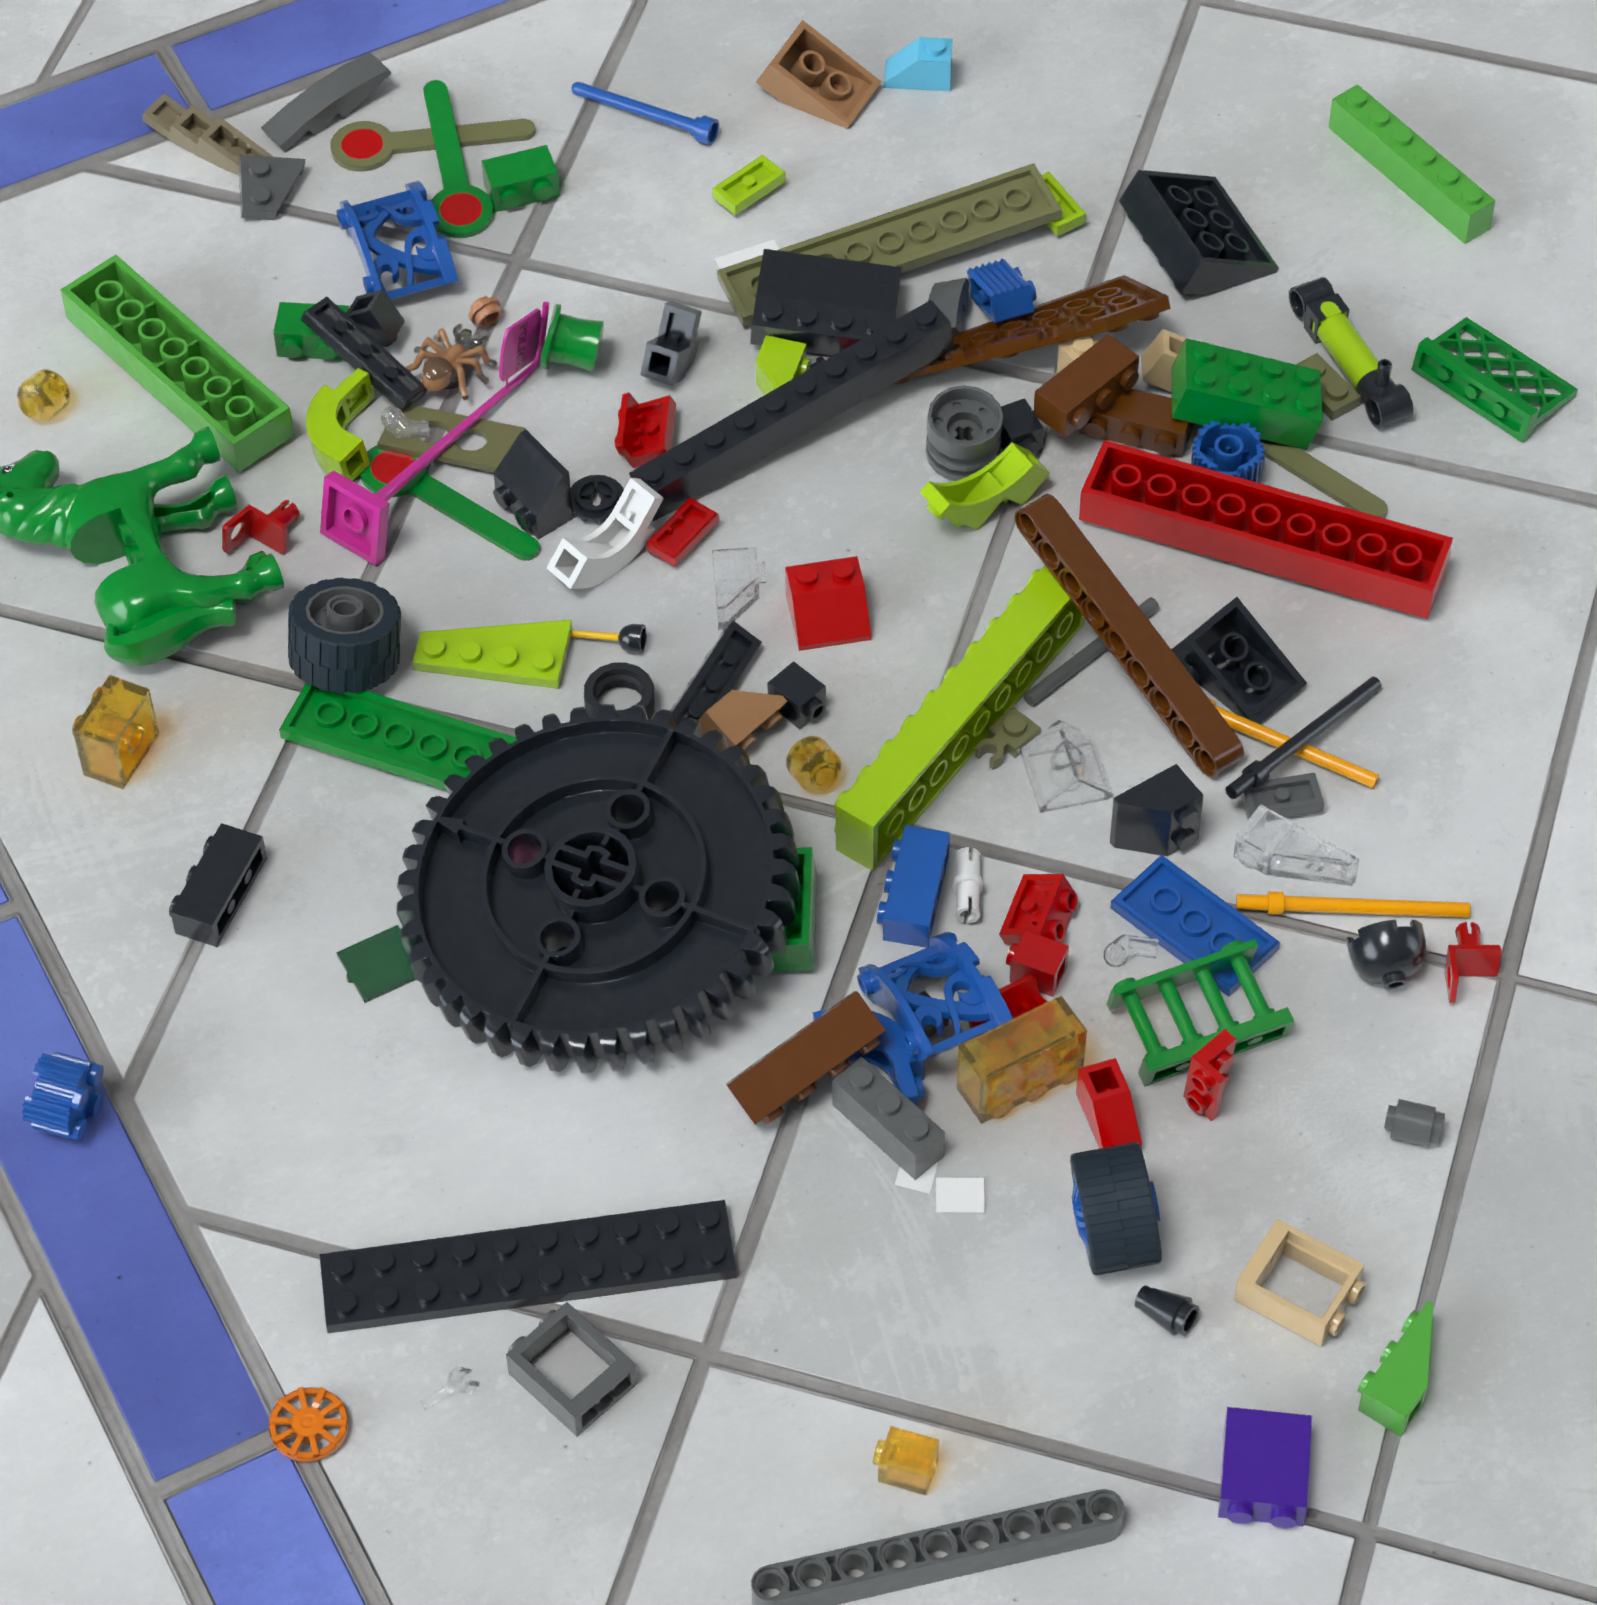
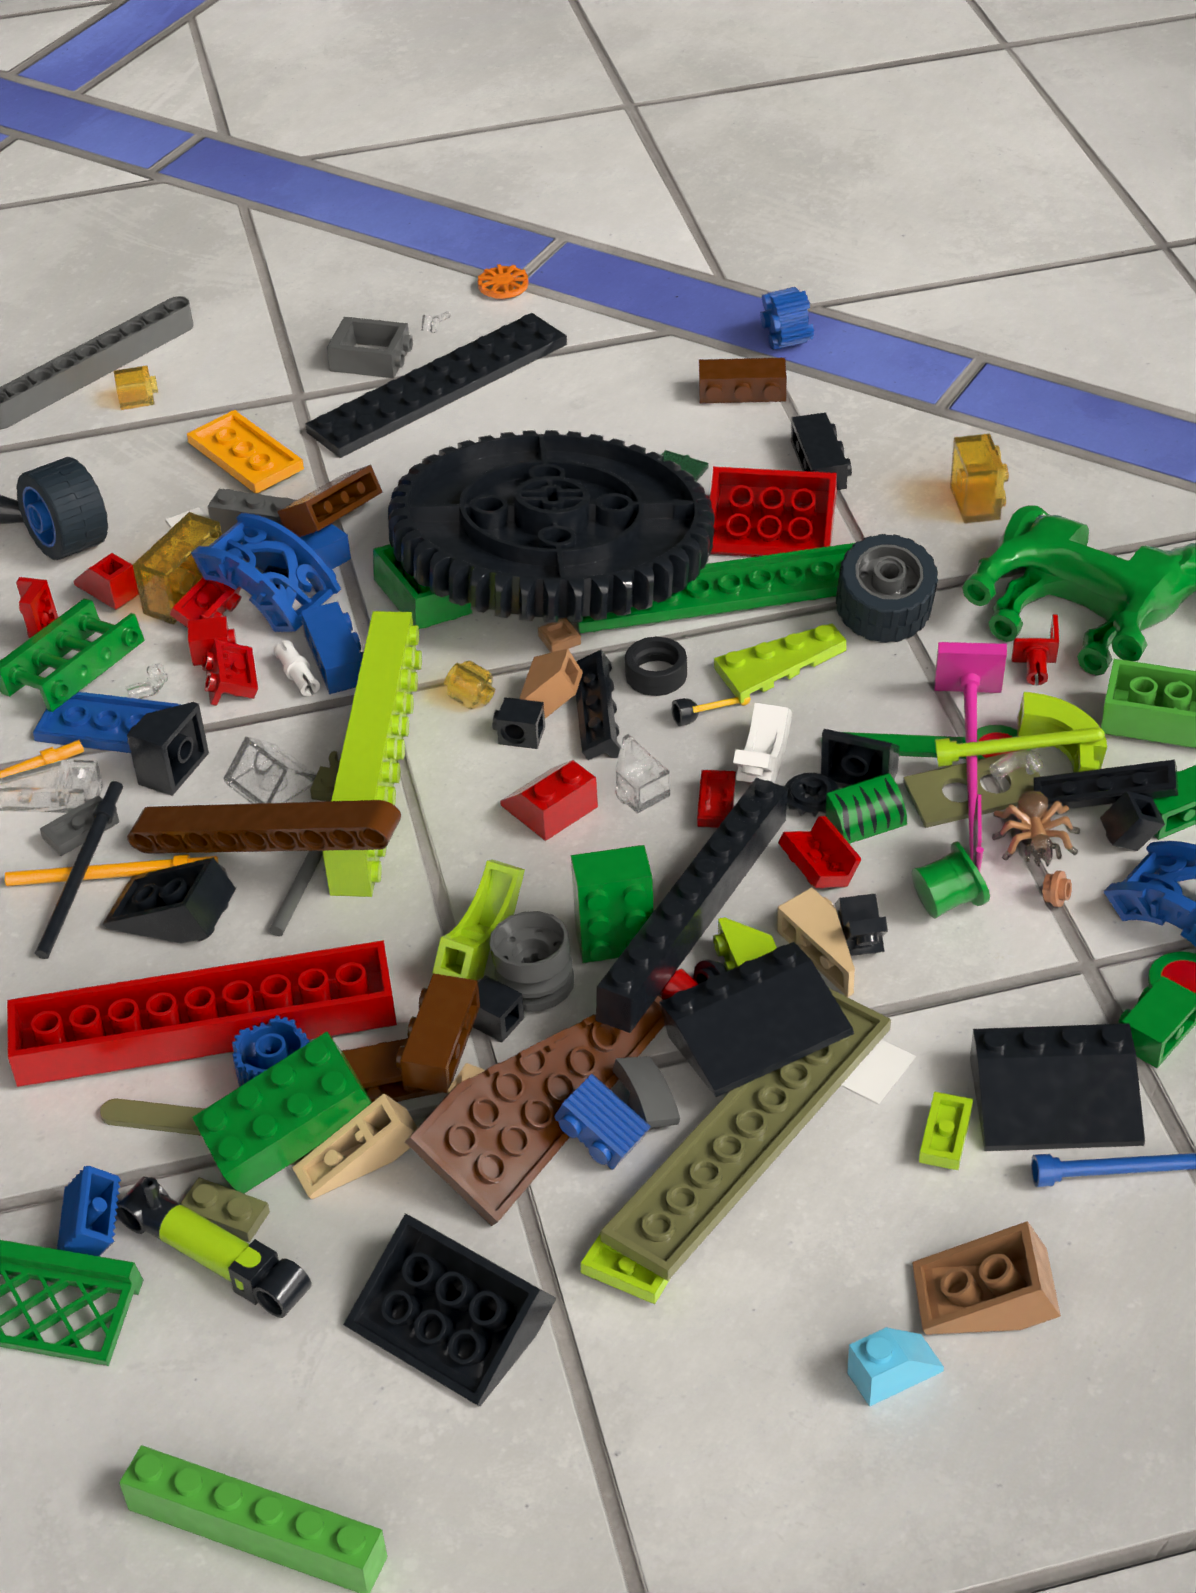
camera: 150 degrees right, 10 degrees down
none -> blue brick [57,1166,121,1256]
none -> light orange plate [187,410,304,493]
none -> green brick [571,845,654,963]
none -> reddish brown brick [699,358,787,403]
none -> red slope [710,466,837,557]
none -> tan slope [777,887,855,997]
none -> green brick [826,773,907,844]
none -> lime piece [935,727,1105,767]
none -> black slope [970,1023,1145,1151]

